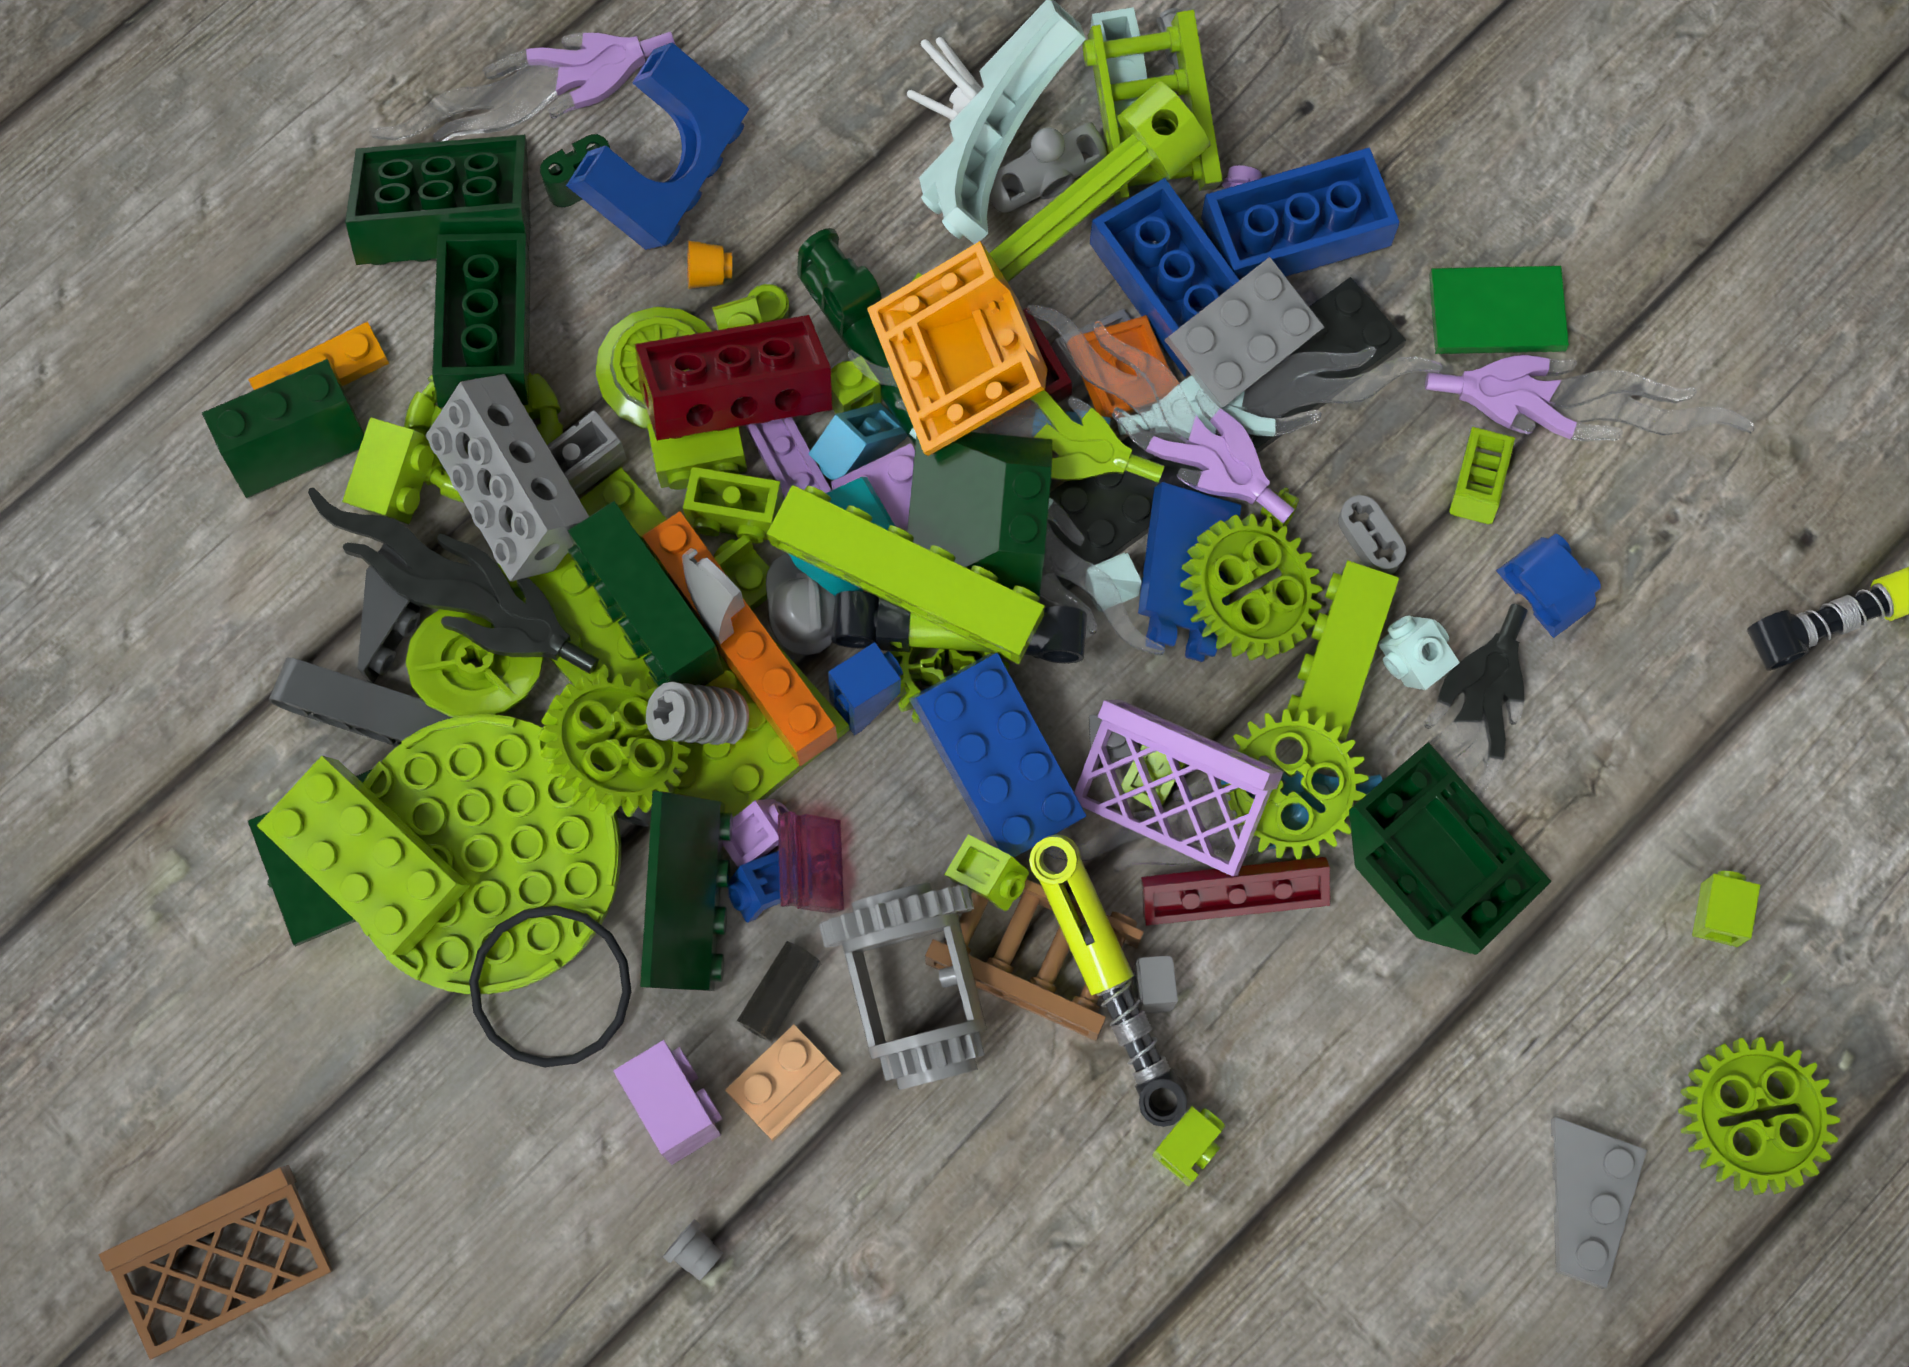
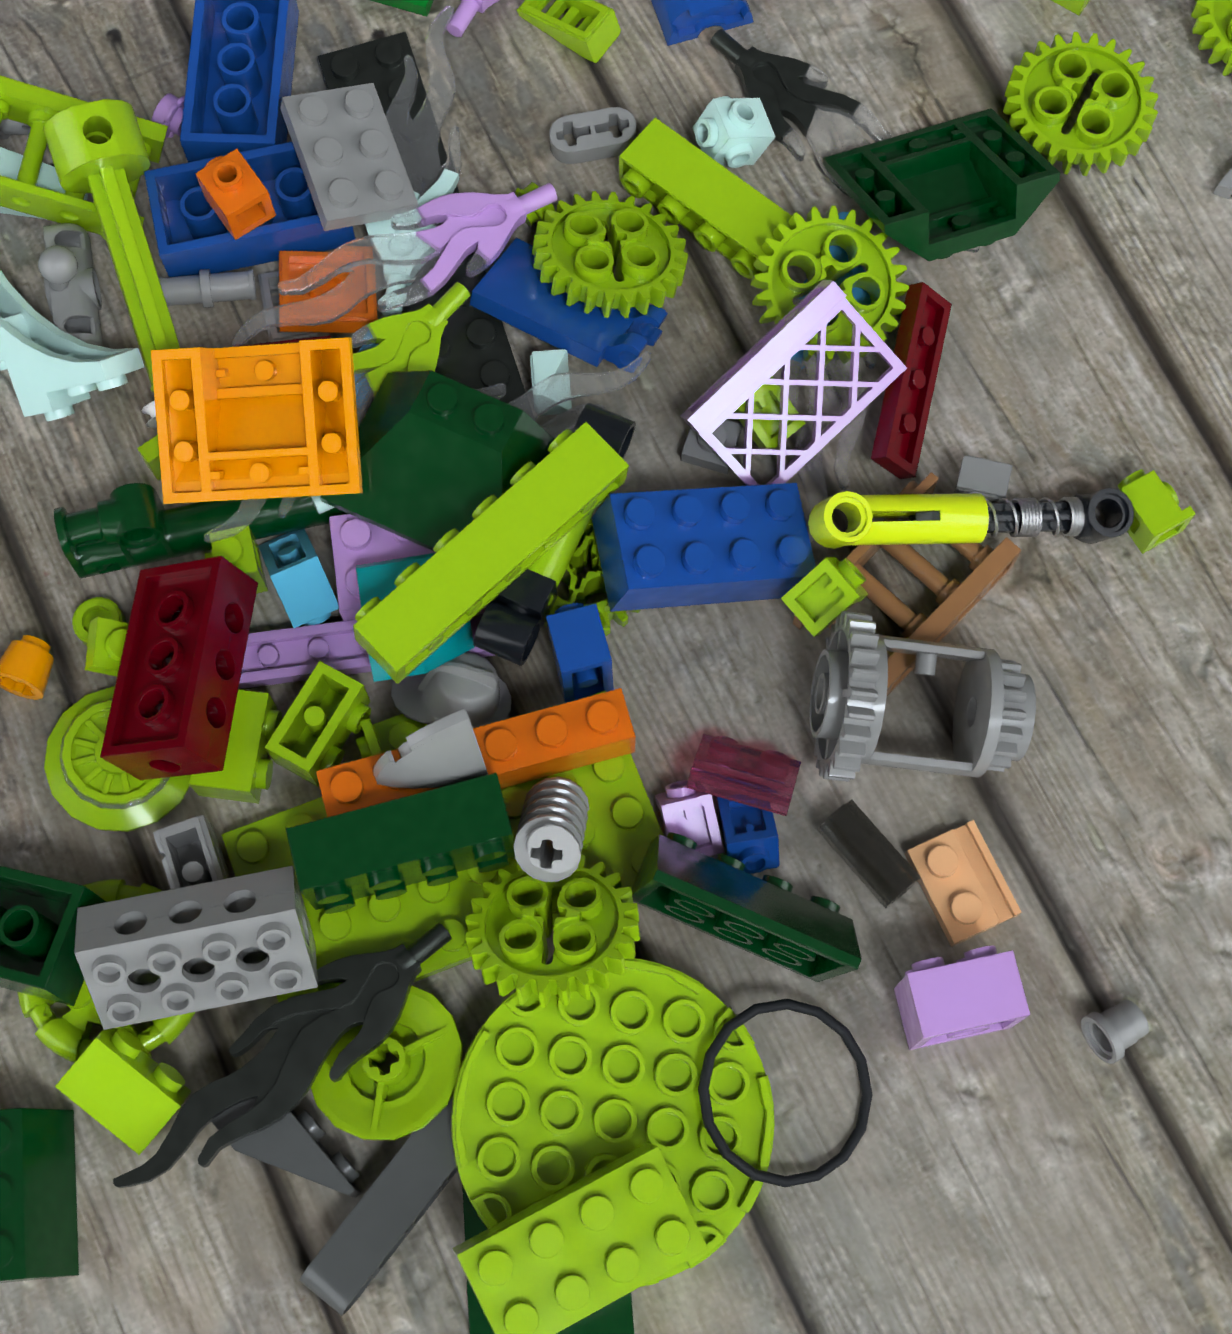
camera: 70 degrees left, 0 degrees up
none -> light grey pin [159,269,257,308]
none -> orange brick [195,149,276,240]
none -> lime gear [1003,32,1158,176]

